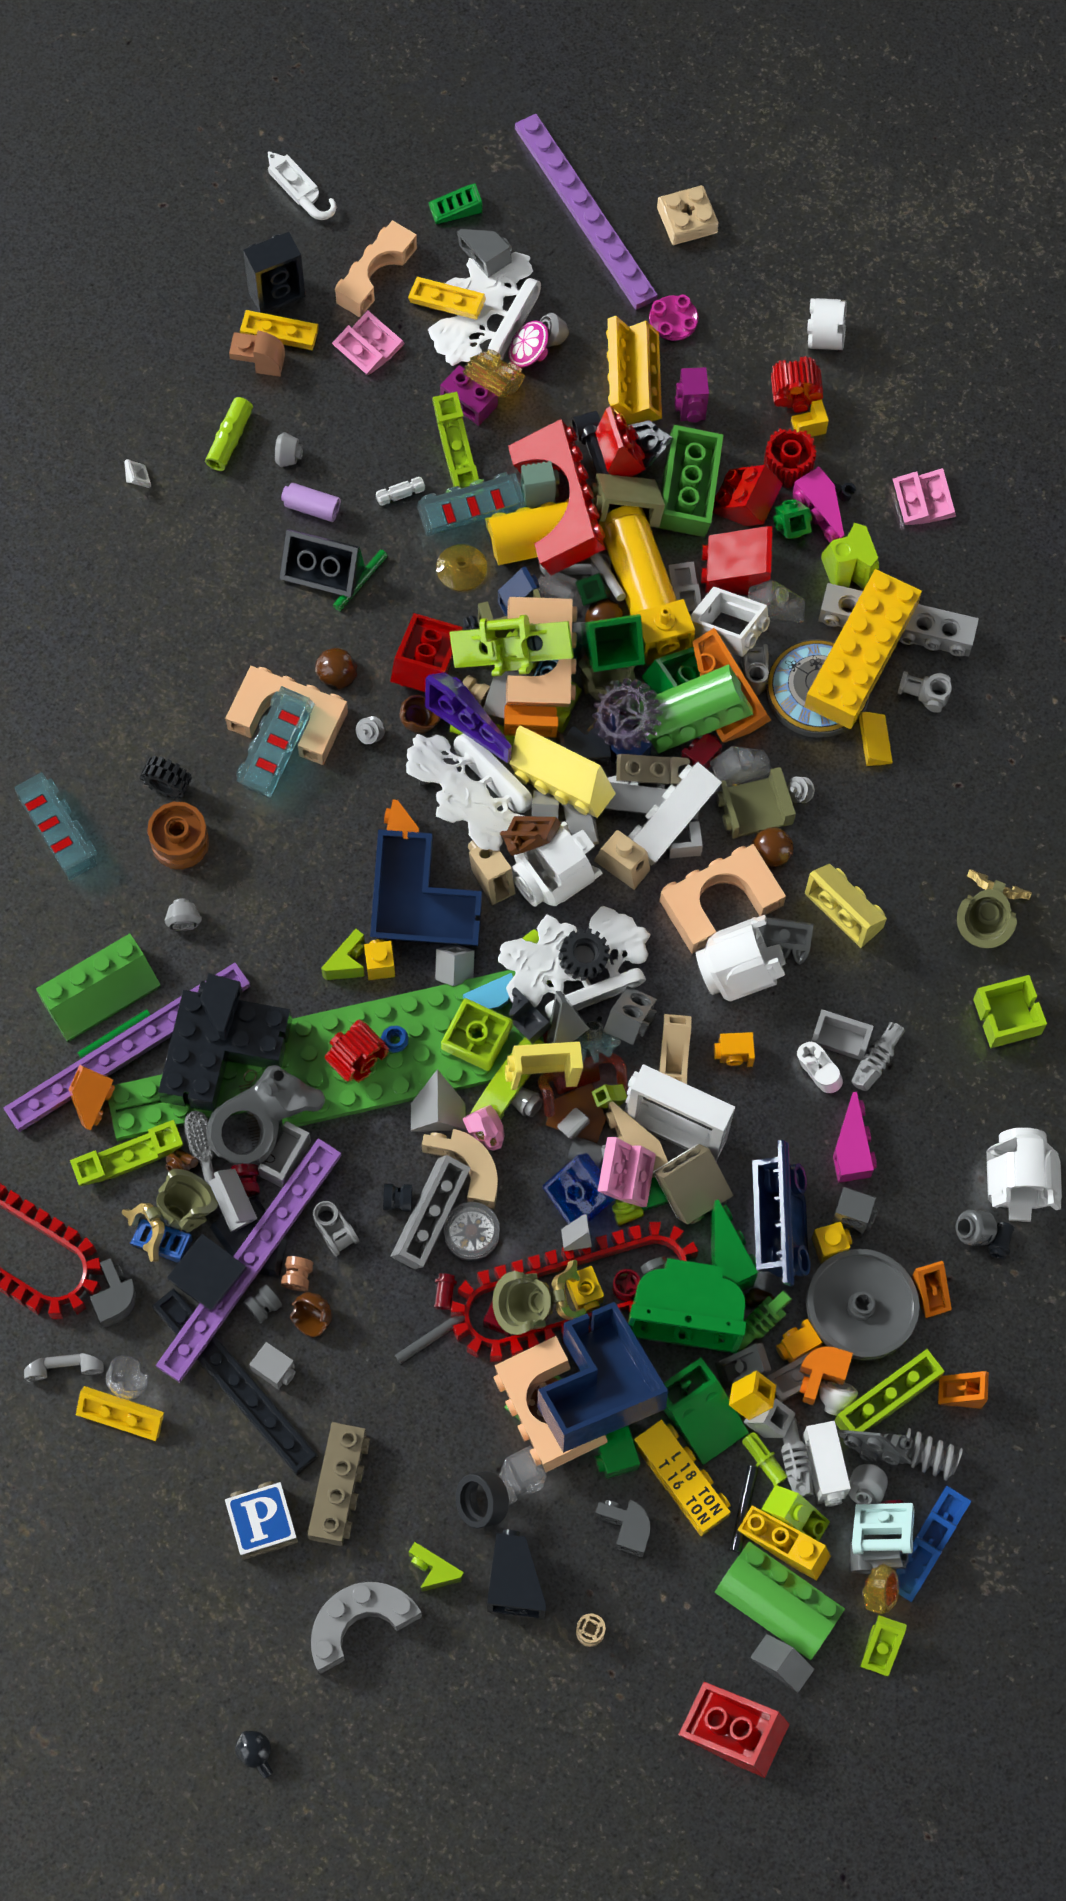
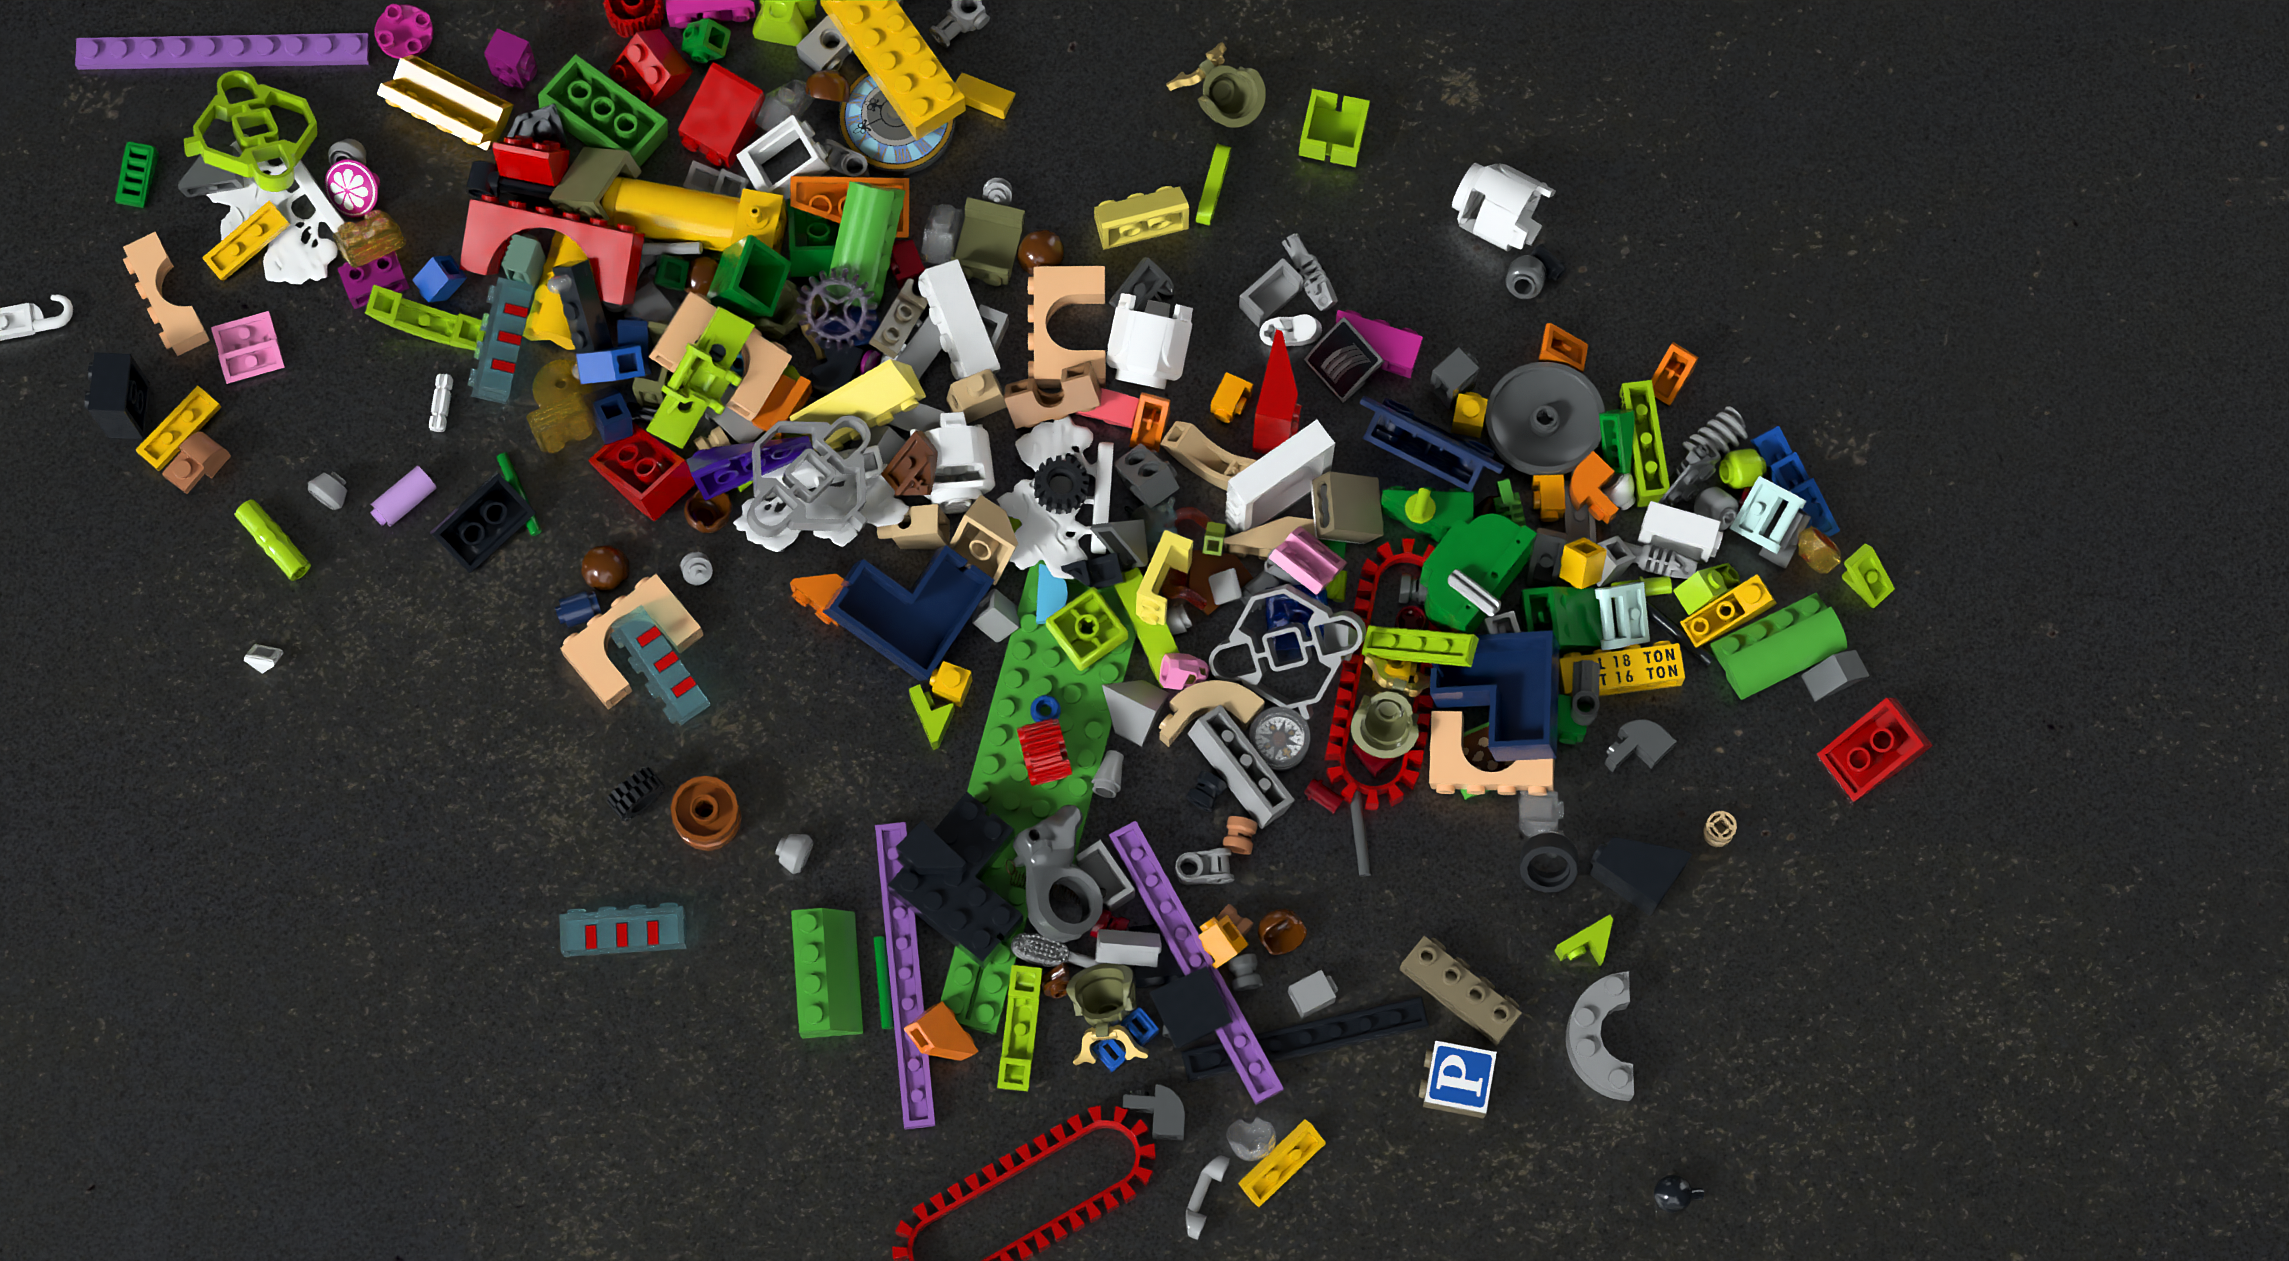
camera: 60 degrees left, 5 degrees up
none -> lime piece [184,70,317,192]
none -> blue brick [412,255,467,303]
none -> clear yellow brick [526,391,595,453]
none -> black piece [547,259,614,380]
none -> dark blue brick [555,591,602,628]
none -> blue slope [576,344,645,384]
none -> dark blue slope [583,386,633,445]
none -> light grey piece [747,415,871,537]
none -> reddish brown hair [805,69,850,103]
none -> white slope [848,445,884,479]
none -> magenta piece [859,349,881,376]
none -> tan slope [948,495,1018,585]
none -> medium nougat arch [1004,361,1102,429]
none -> coral slope [1075,388,1140,428]
none -> light grey cone [1091,750,1124,798]
none -> orange slope [1129,392,1171,453]
none -> lime beam [1196,143,1232,226]
none -> light orange brick [1198,915,1249,969]
none -> light grey piece [1209,584,1366,720]
none -> nougat wheel [1222,816,1258,855]
none -> red slope [1252,329,1302,454]
none -> slope [1304,317,1385,403]
none -> lime tile [1361,625,1479,667]
none -> lime plate [1405,488,1436,524]
none -> axle [1448,569,1501,616]
none -> white piece [1484,610,1521,634]
none -> dark grey piece [1570,660,1600,726]
none -> light aqua plate [1595,582,1650,650]
none -> green slope [1599,409,1635,474]
none -> lime head [1719,448,1766,490]

